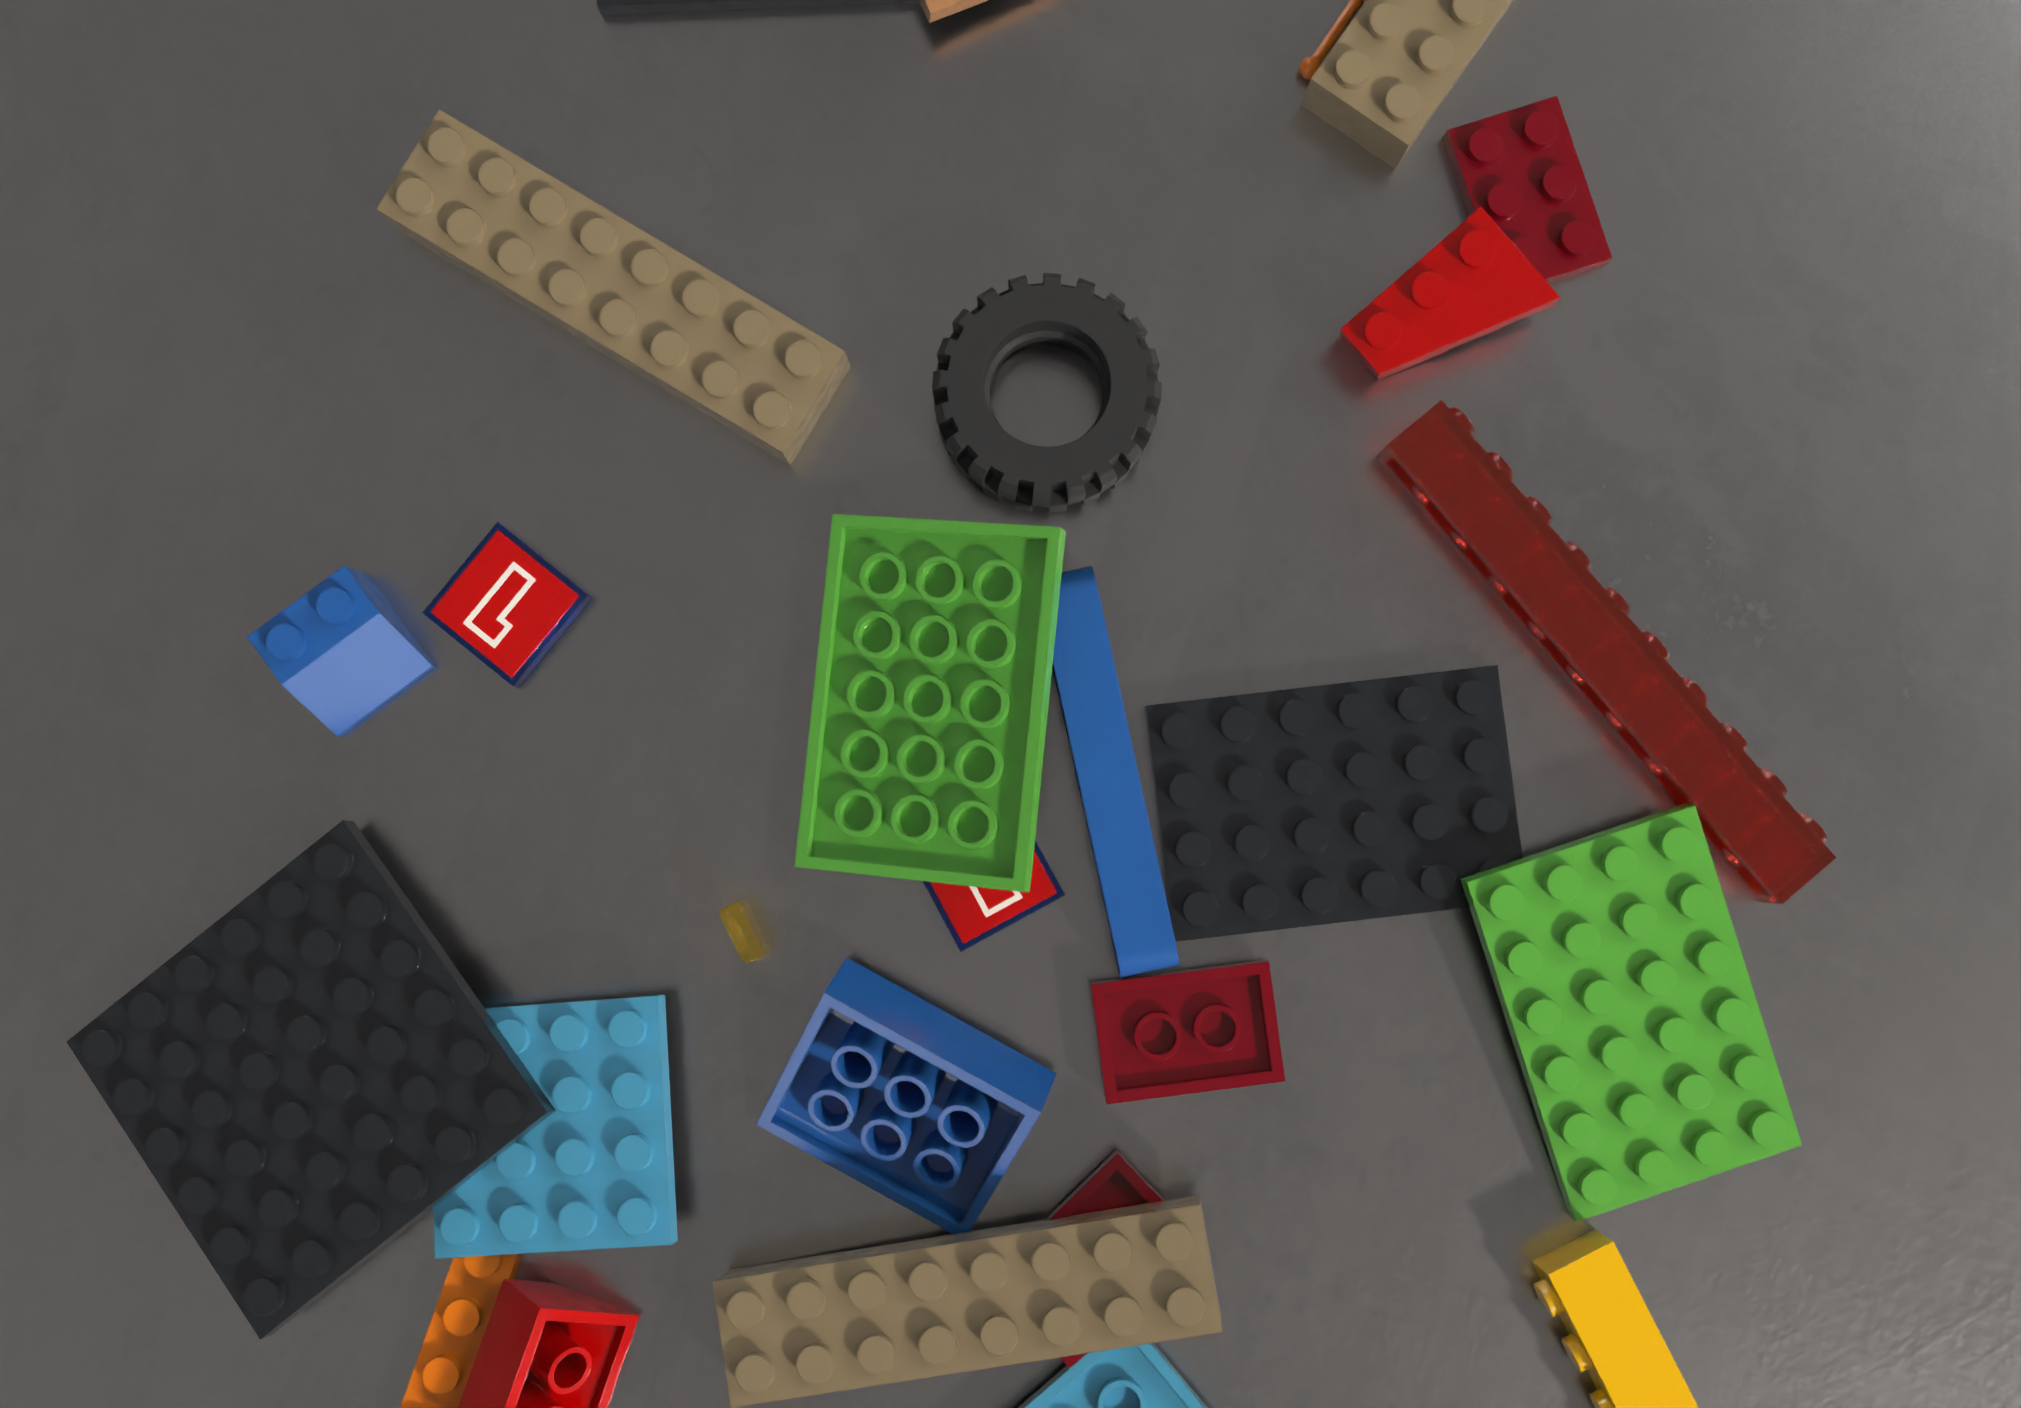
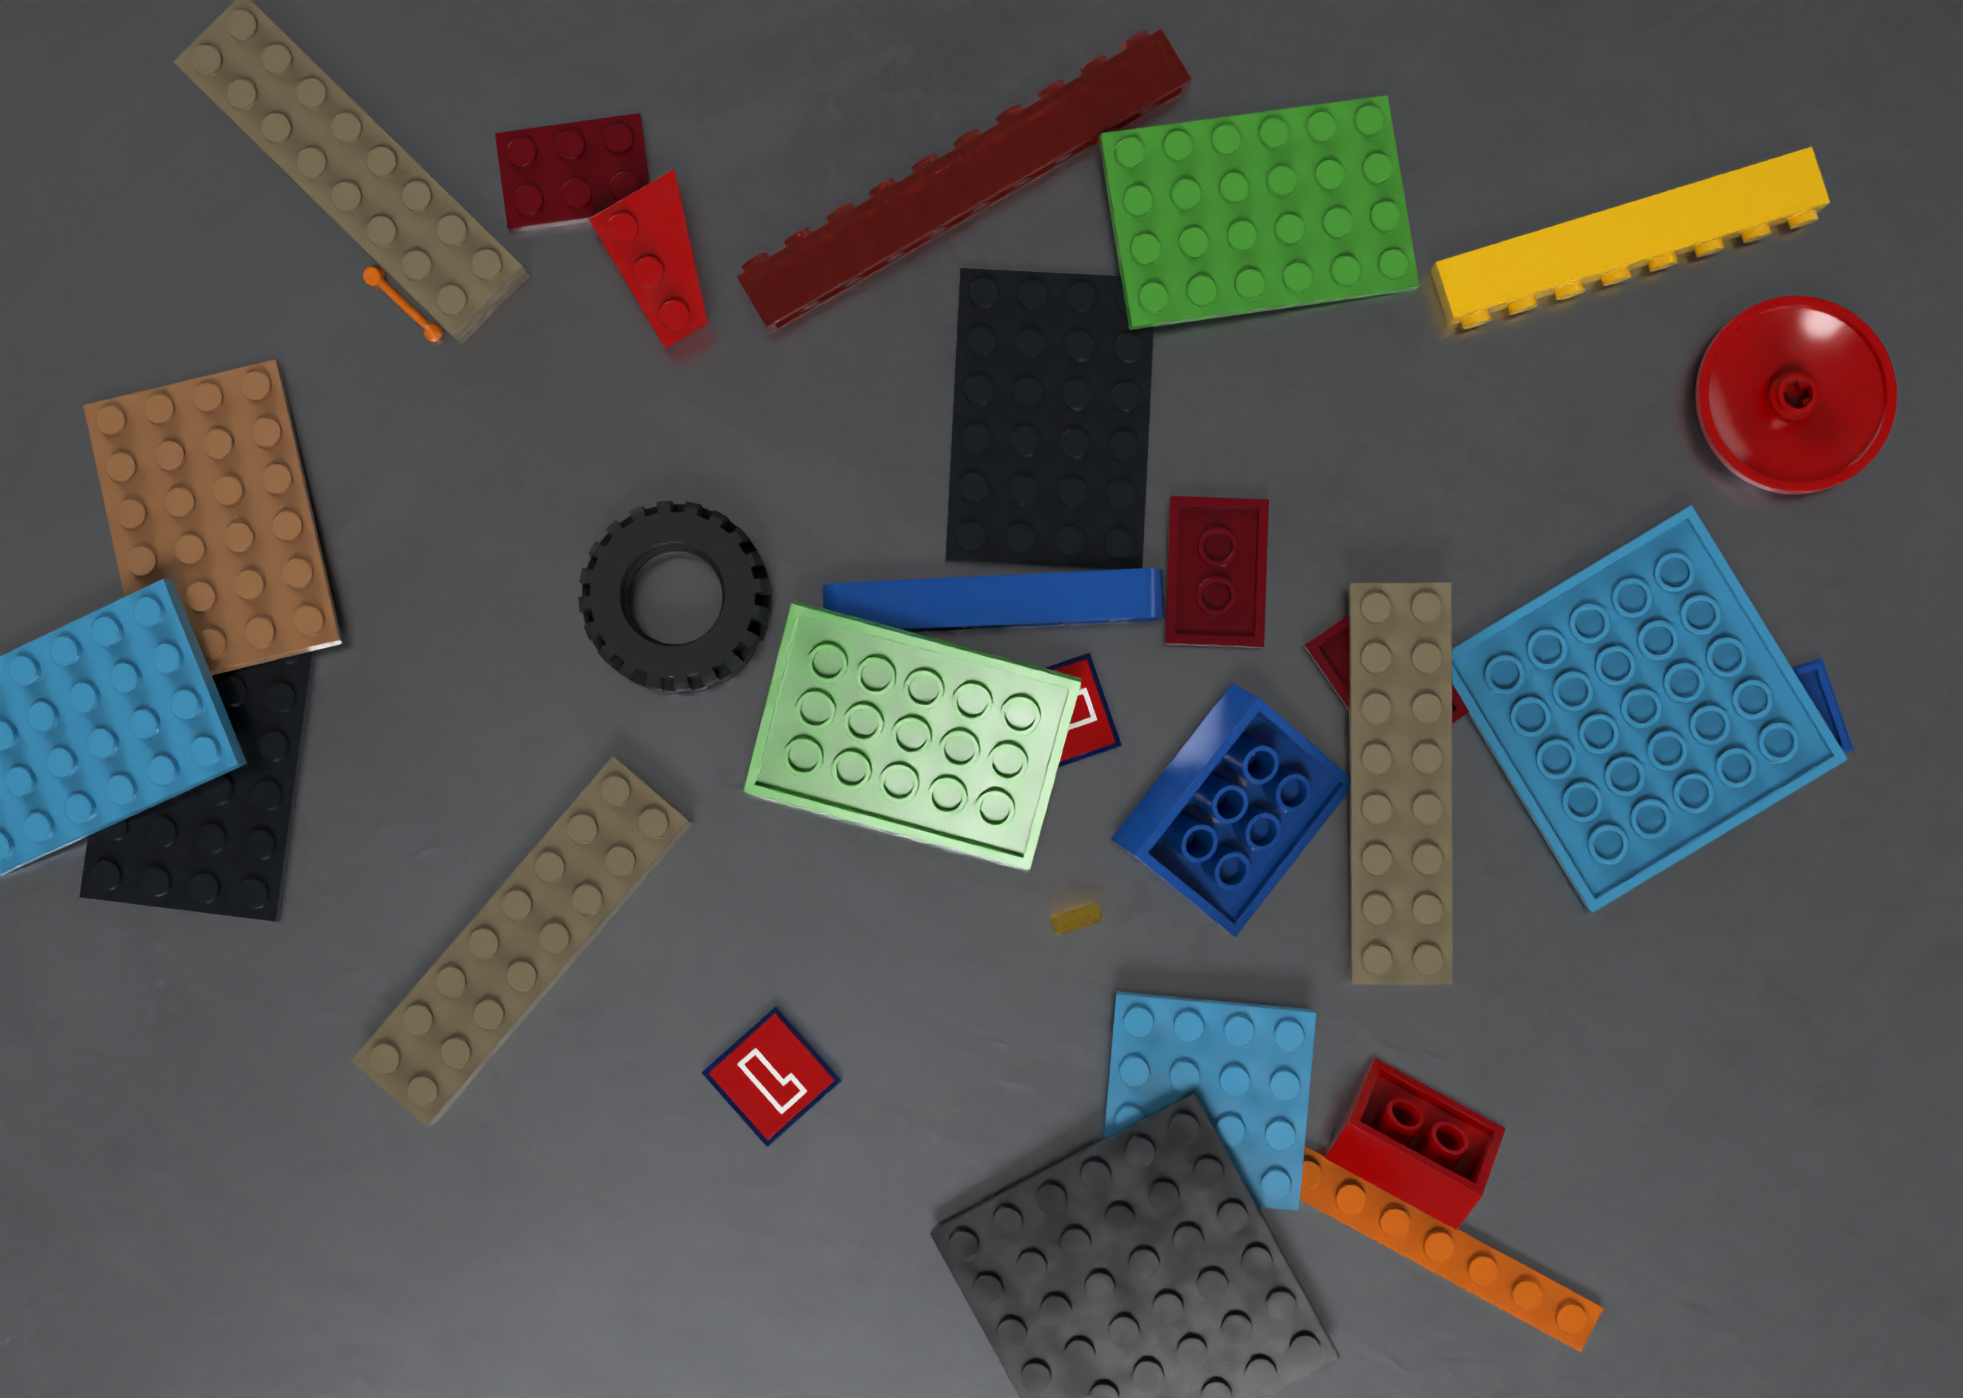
camera: 80 degrees left, 0 degrees up
blue slope [247,565,436,737] -> none

